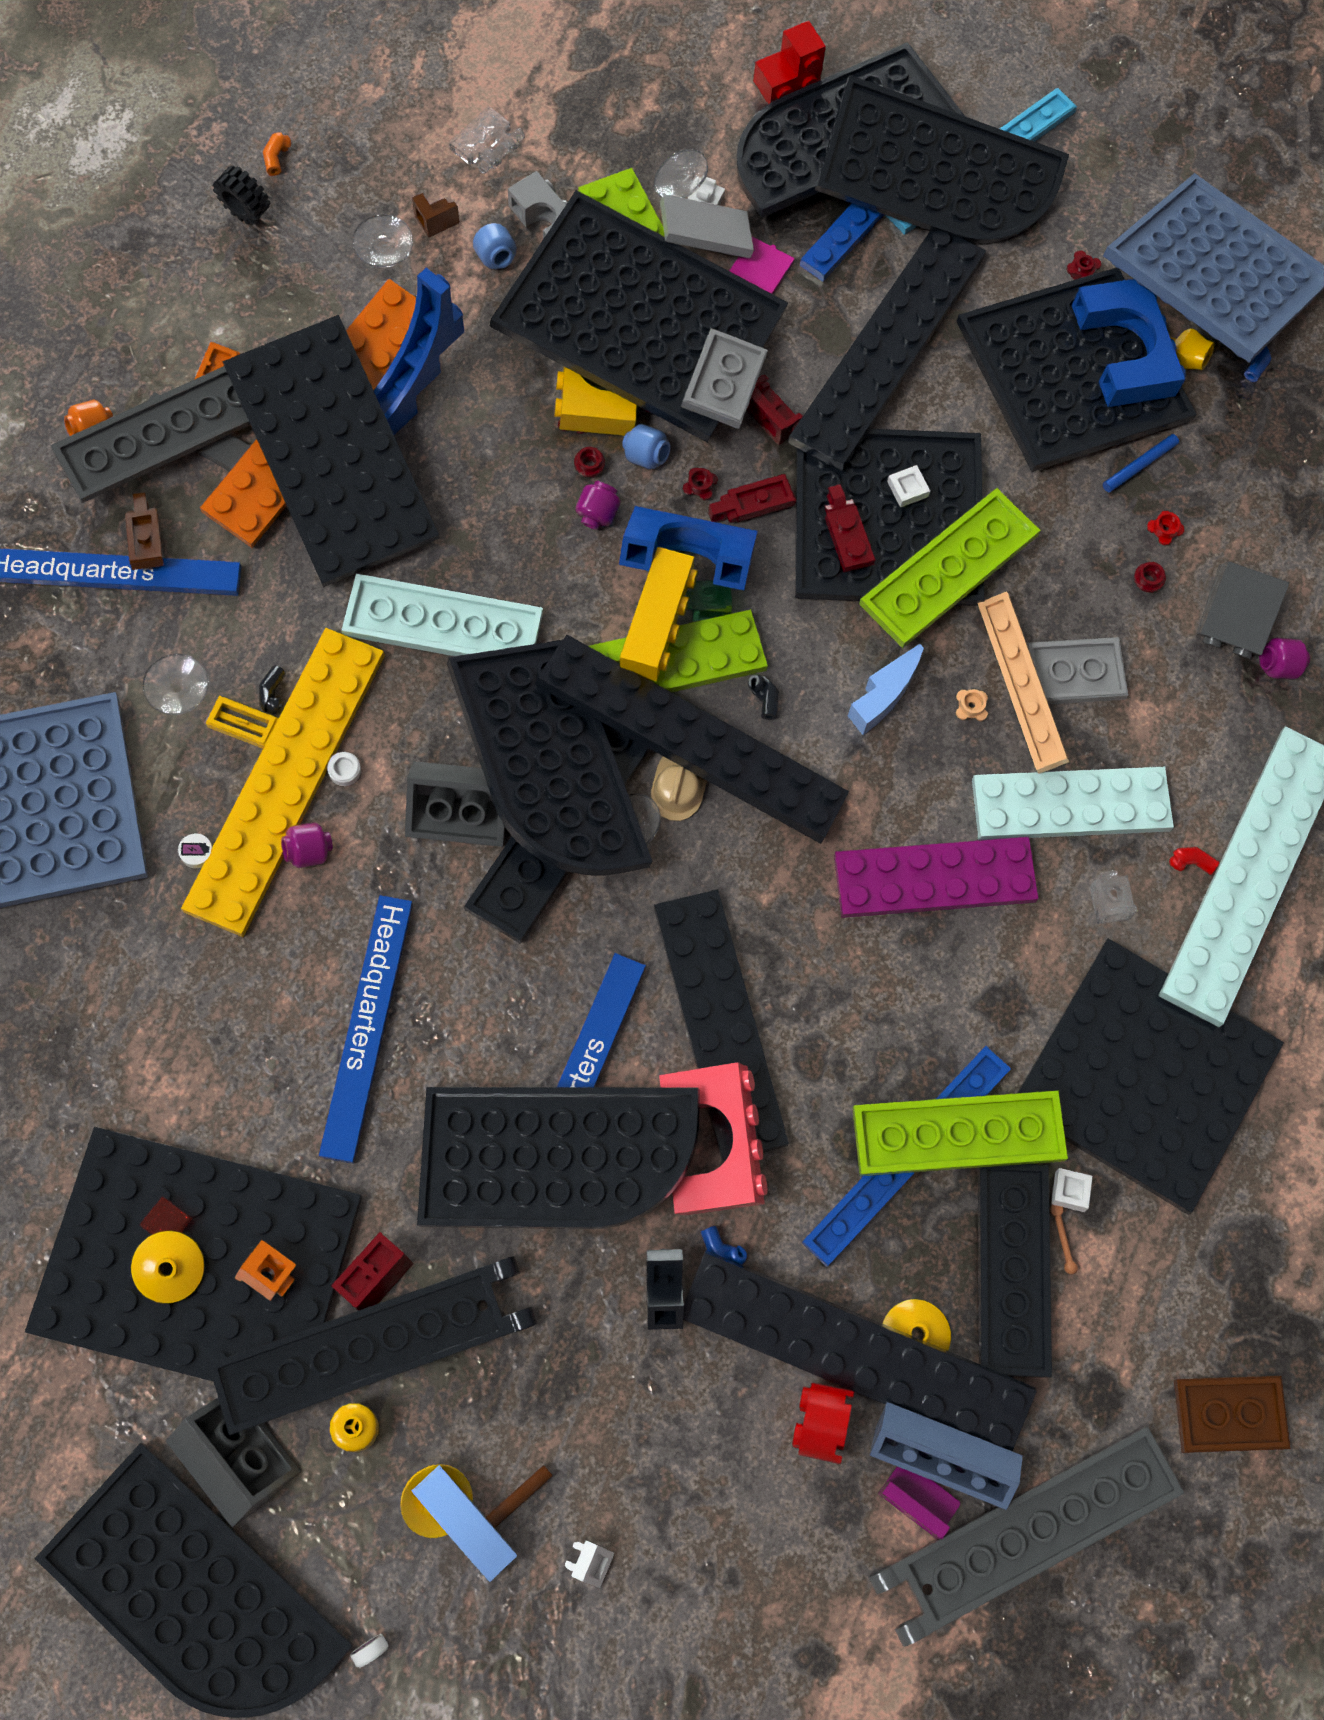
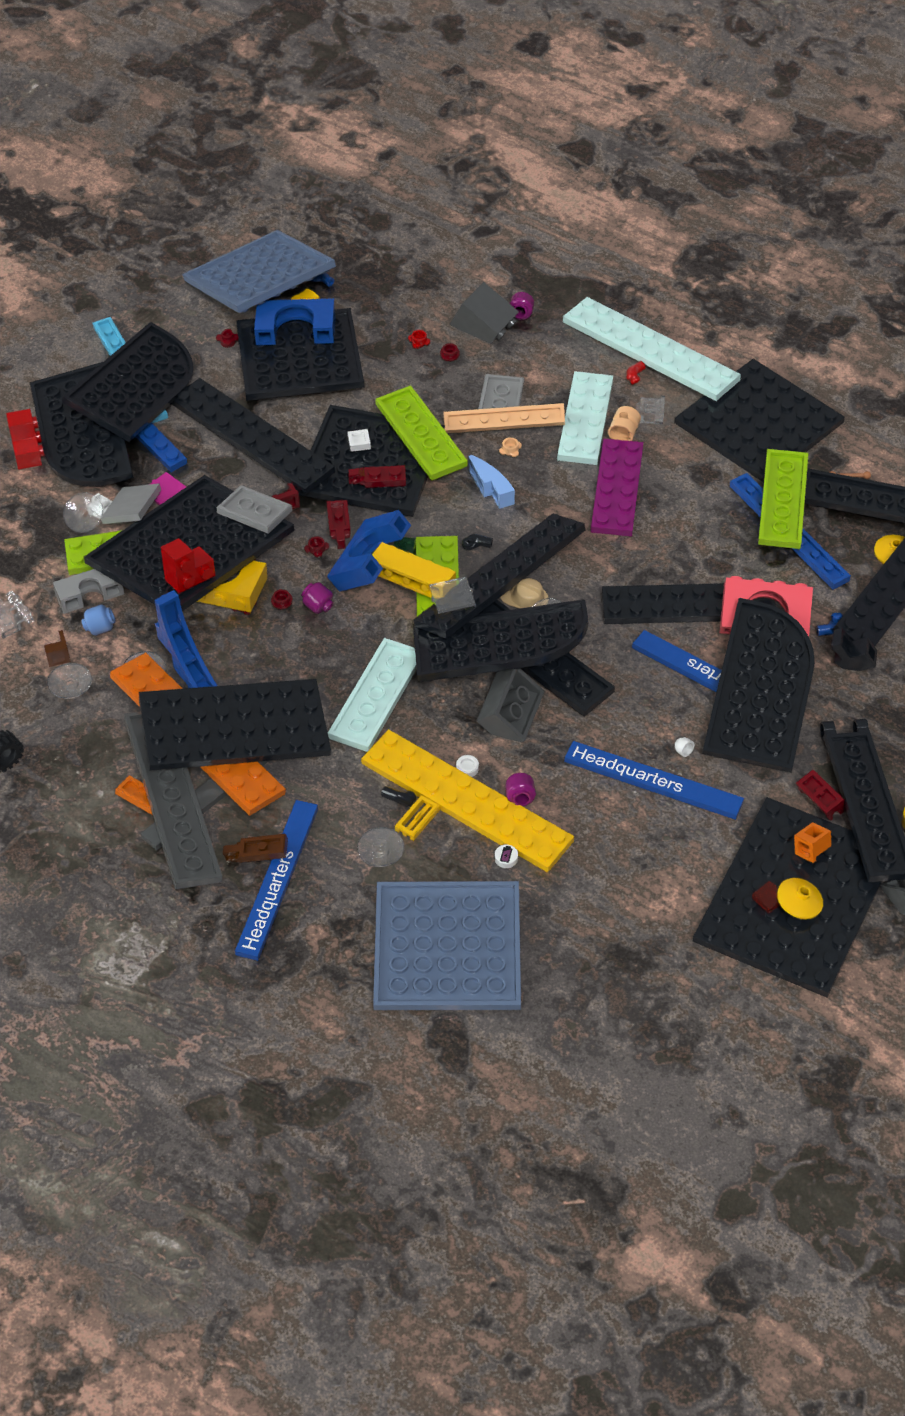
camera: 70 degrees left, 20 degrees down
orange head [64,399,113,436] -> none
medium blue head [622,424,670,469] -> none
white plate [1051,1168,1092,1212] -> none
blue bar [1103,434,1179,493] -> none
none -> red brick [161,538,215,593]
none -> clear piece [429,577,475,614]
none -> light nougat wheel [608,406,641,441]
none -> white hinge [675,737,695,757]

